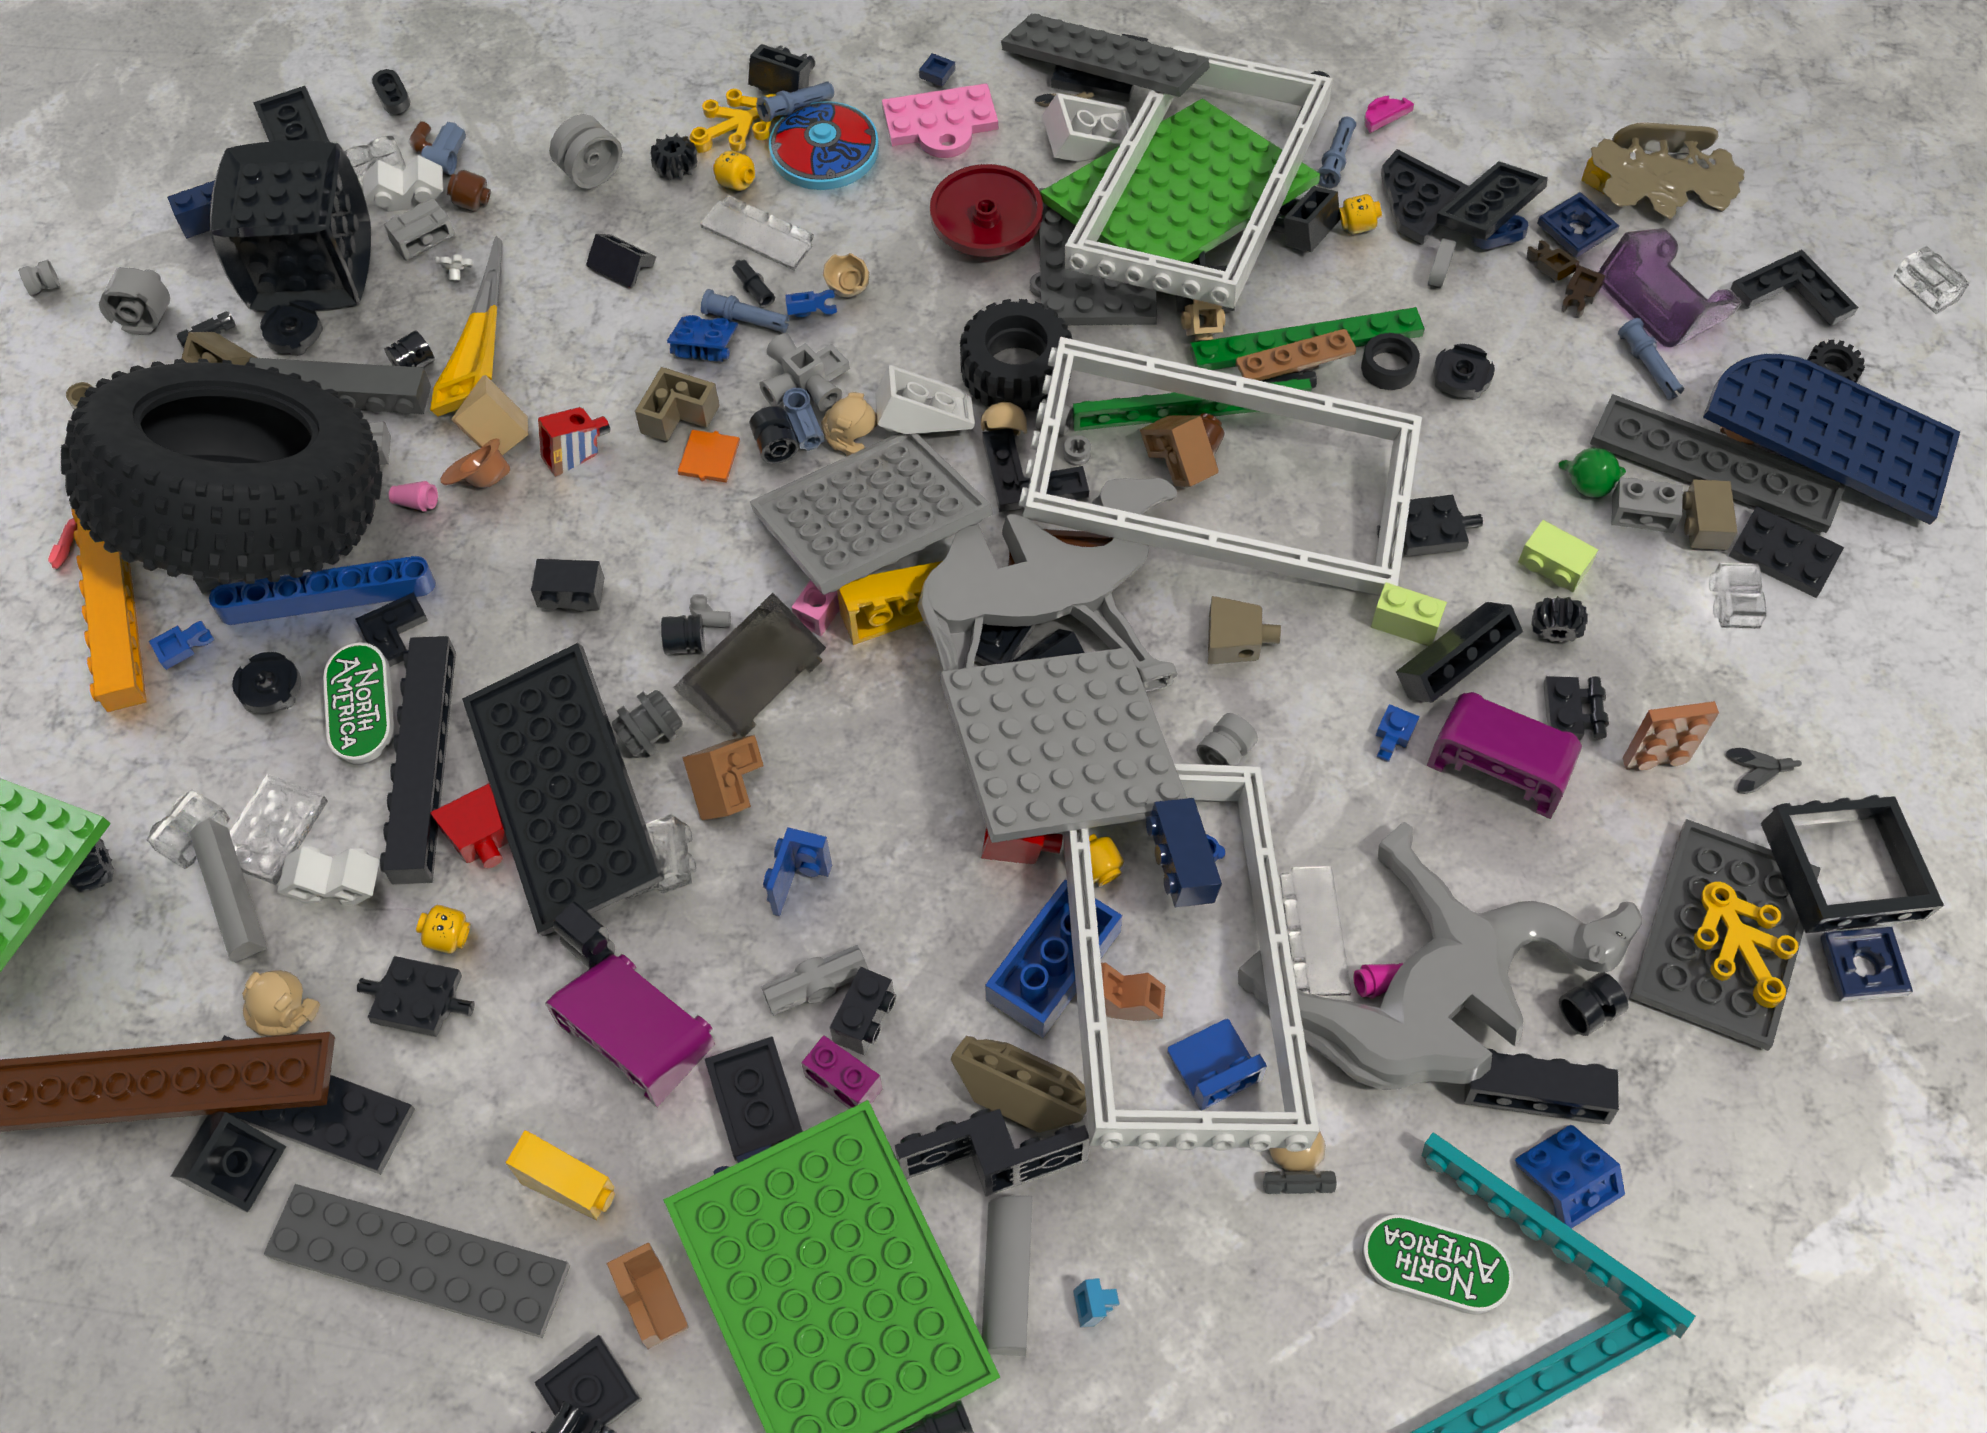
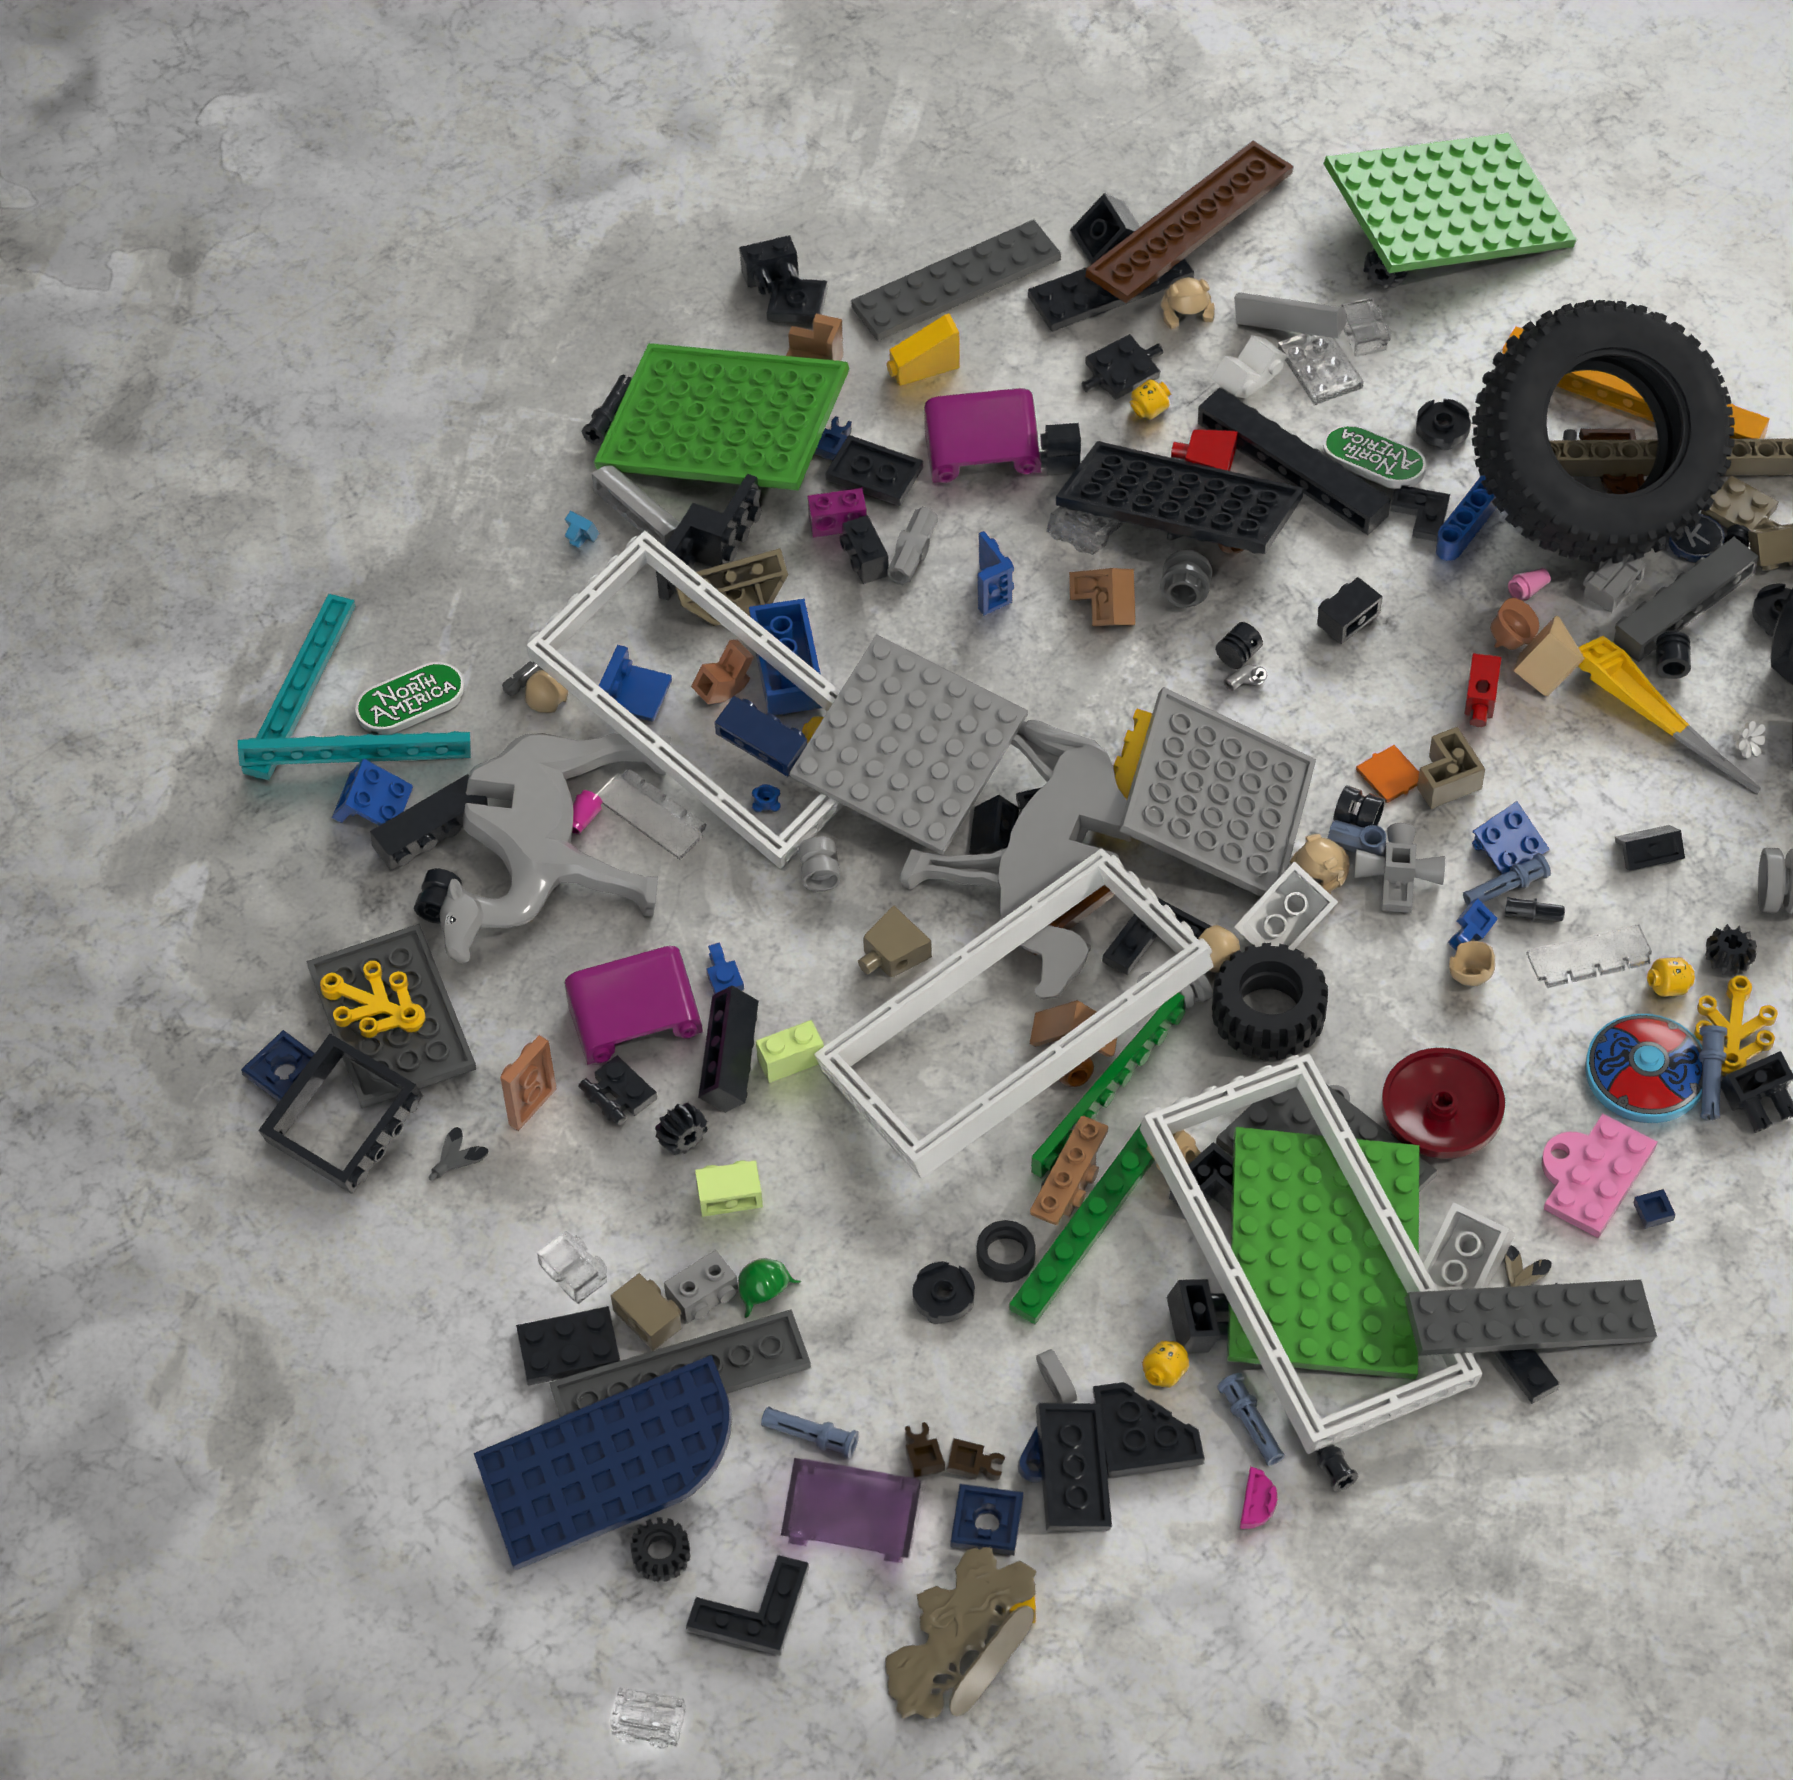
camera: 135 degrees right, 5 degrees down
clear smoke windscreen [673,593,826,737] -> none
black plate [1377,494,1483,556] -> none

